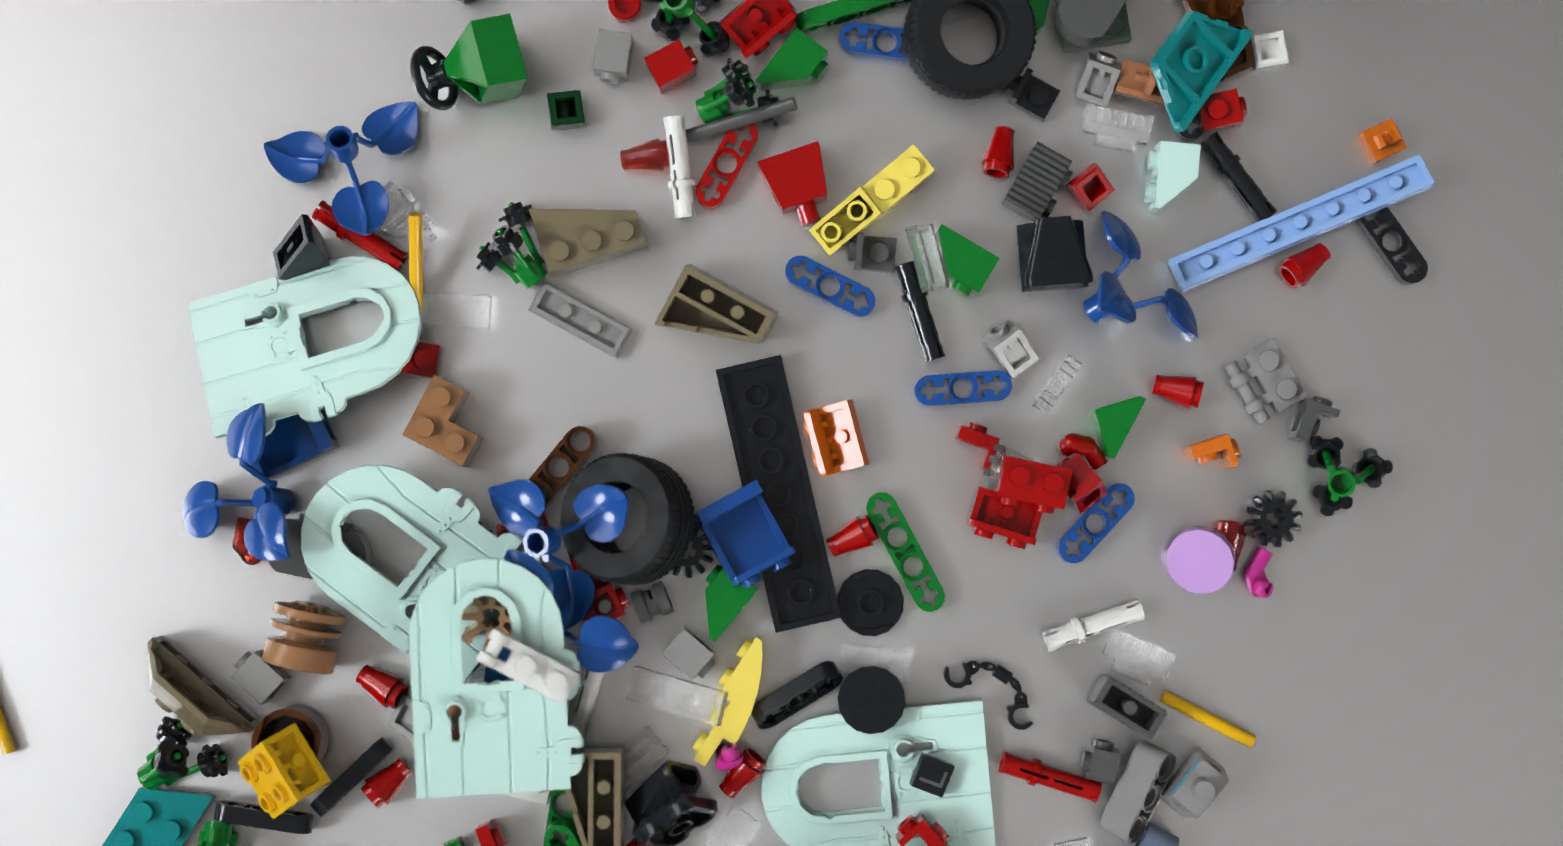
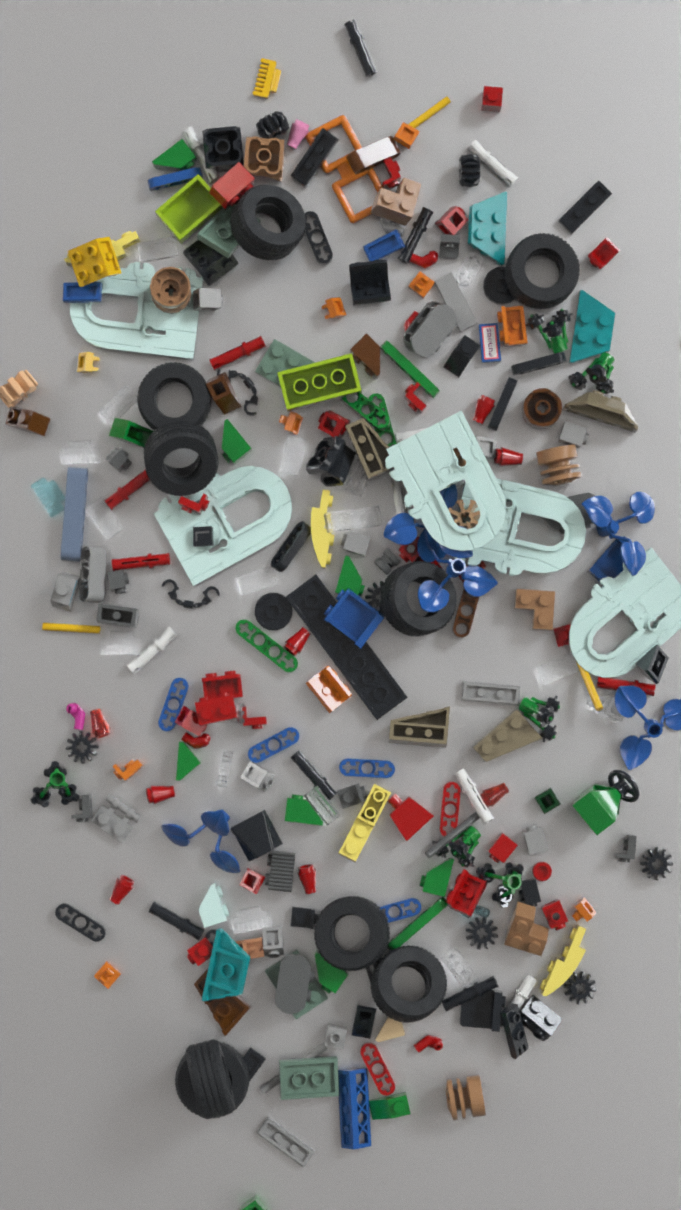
camera: 150 degrees right, 0 degrees up
clear red arm [232,517,262,565] -> none
yellow bracket [238,723,331,819] -> none
white plate [476,628,580,705] -> none
dark pink arm [715,743,743,771] -> none
red cone [719,747,767,799] -> none
black tile [838,666,906,734] -> none
lavender tile [1166,526,1236,594] -> none
light blue plate [1168,154,1435,293] -> none
white tile [1250,30,1289,71] -> none

